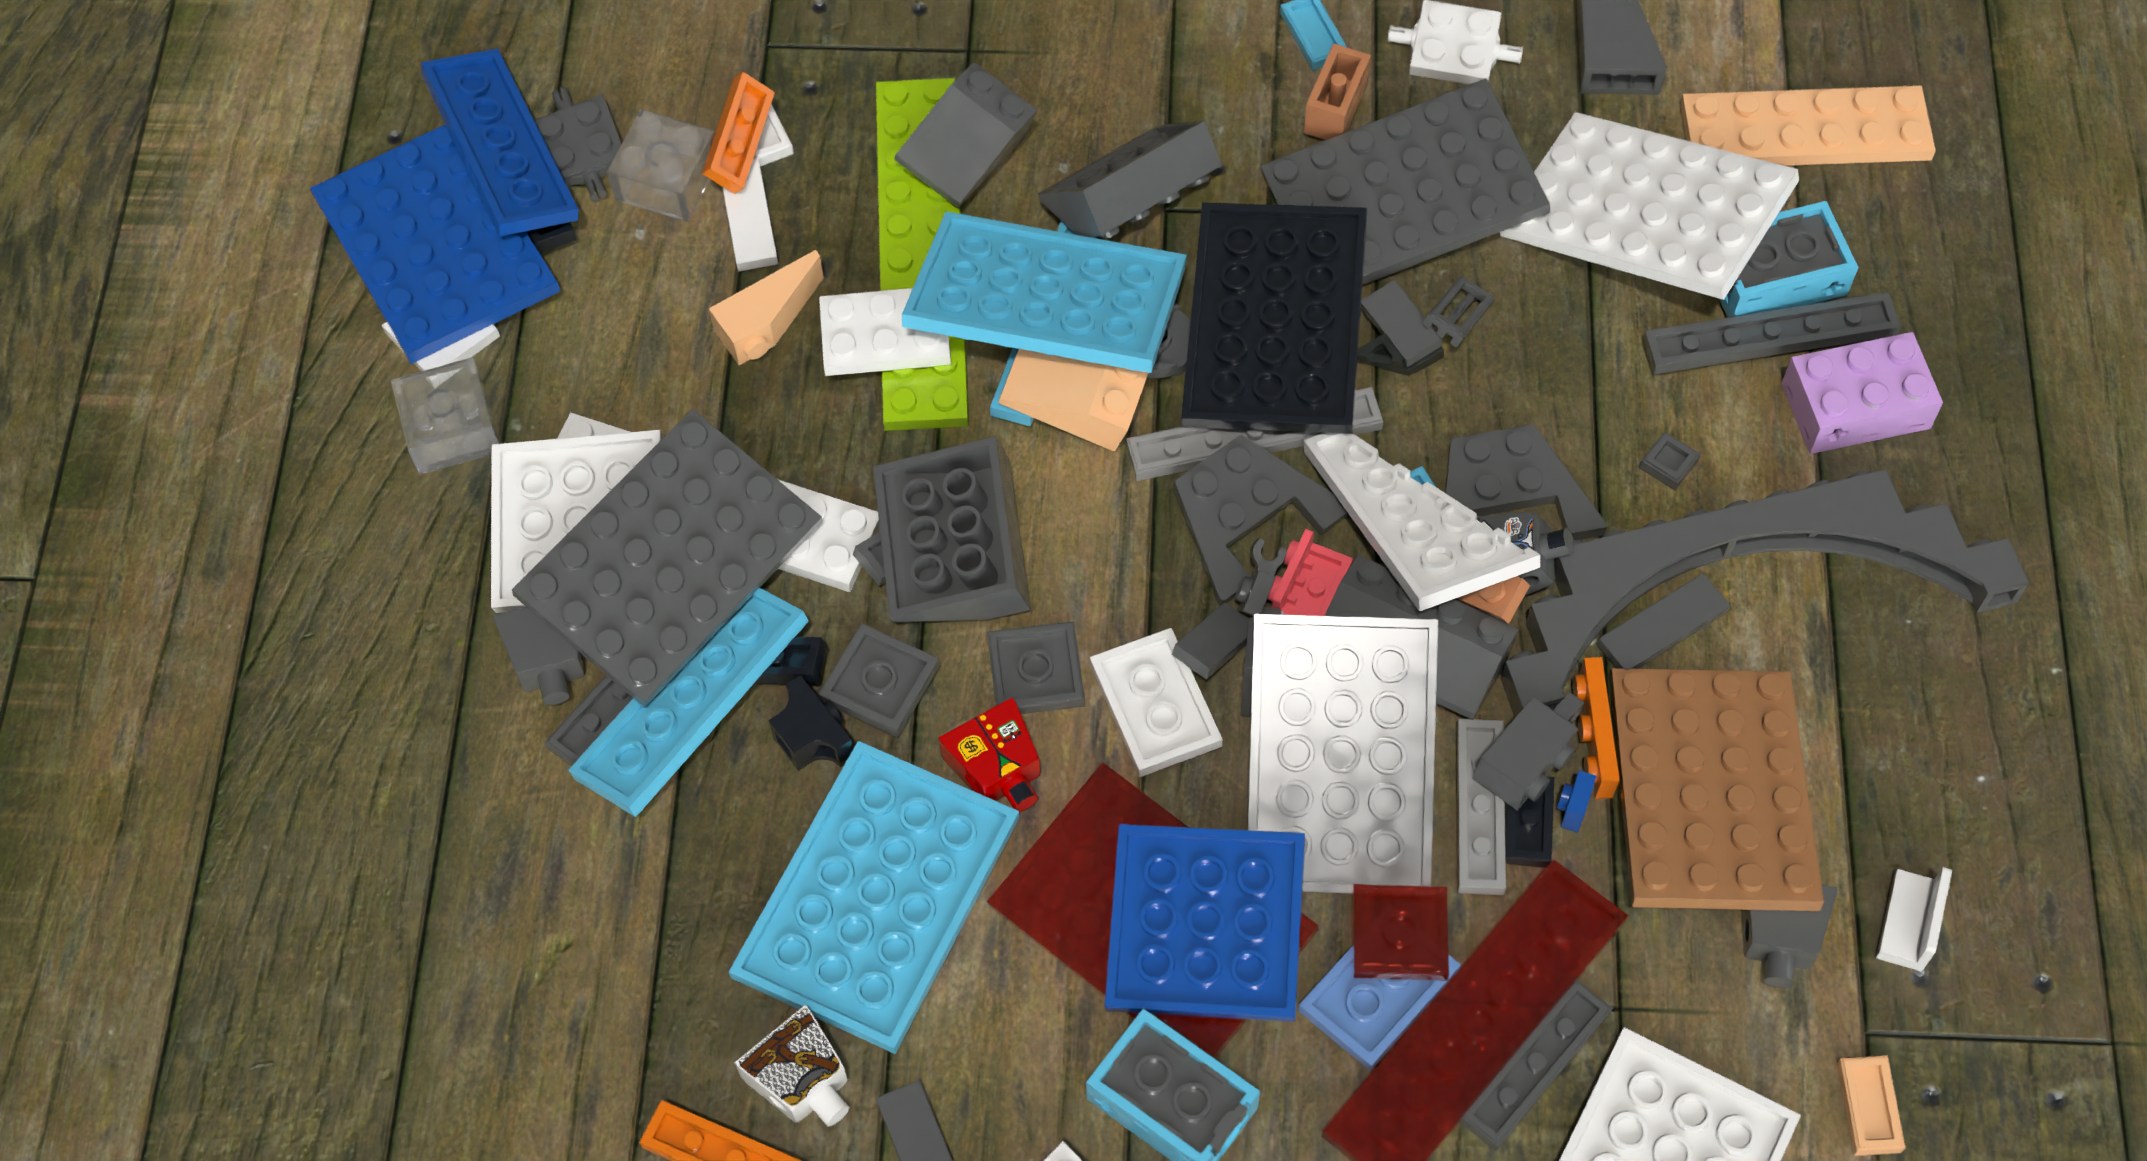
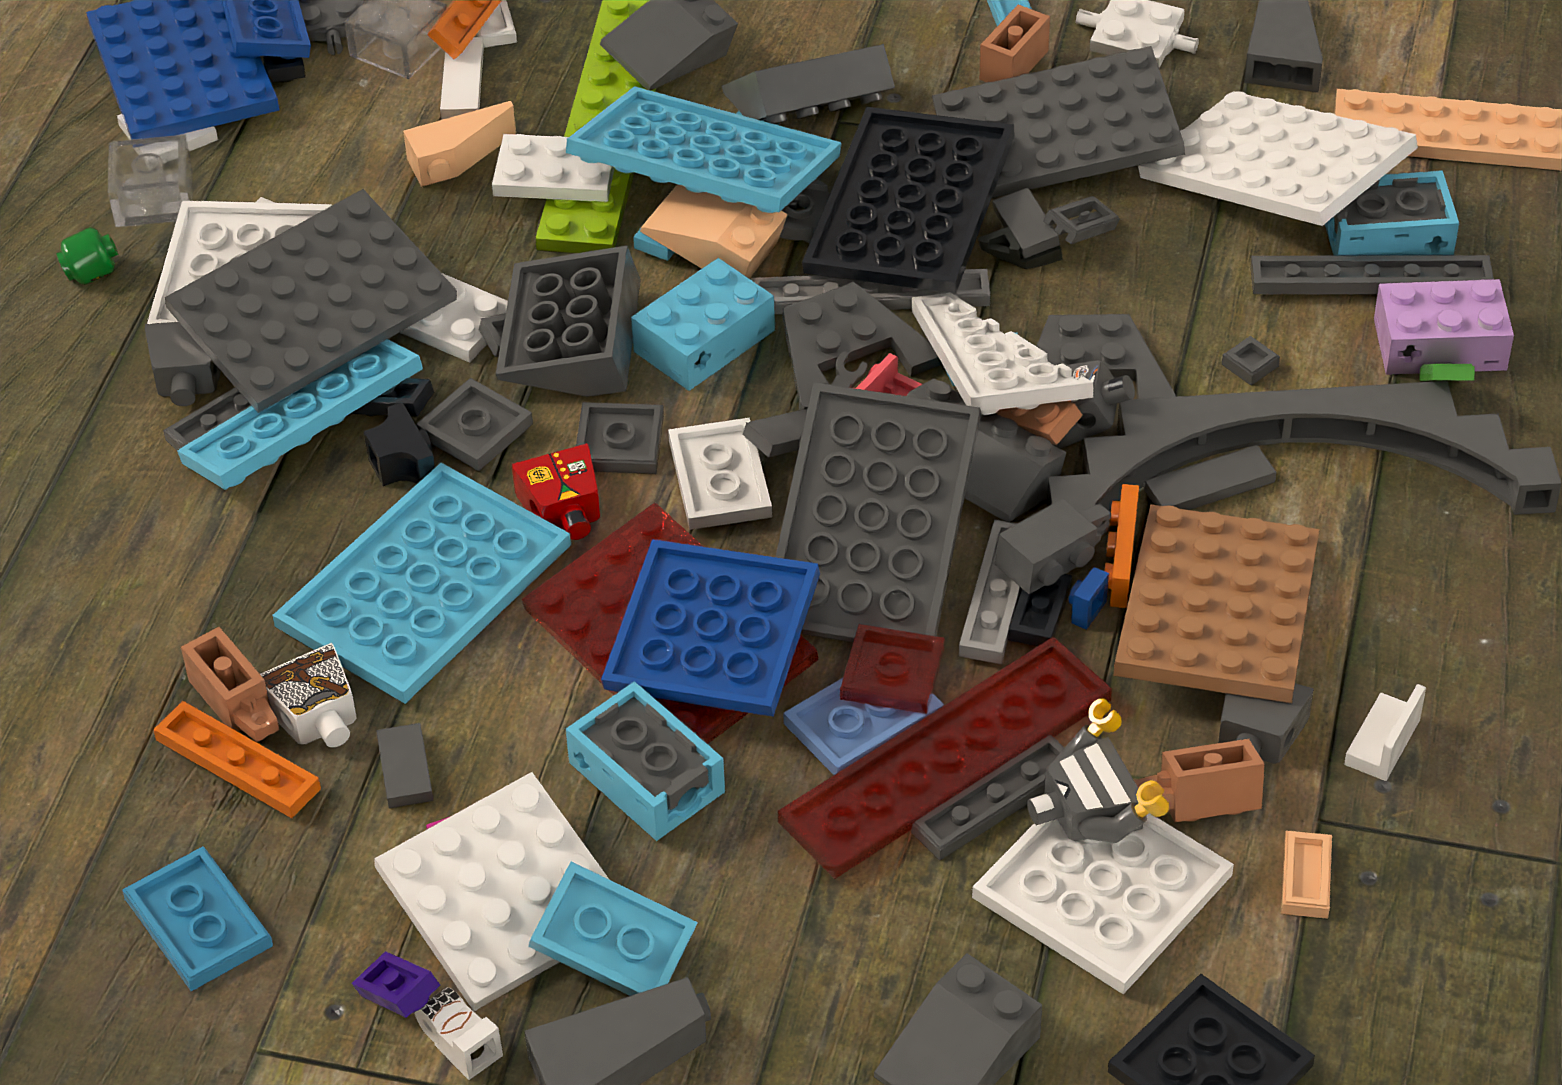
camera: 10 degrees right, 15 degrees down
none -> green head [56,227,119,285]
none -> nougat hinge [181,627,279,742]
none -> medium azure piece [631,258,775,391]
none -> dark grey torso [1027,699,1169,843]
none -> nougat hinge [1134,739,1265,822]
none -> bright green tile [1420,364,1475,381]

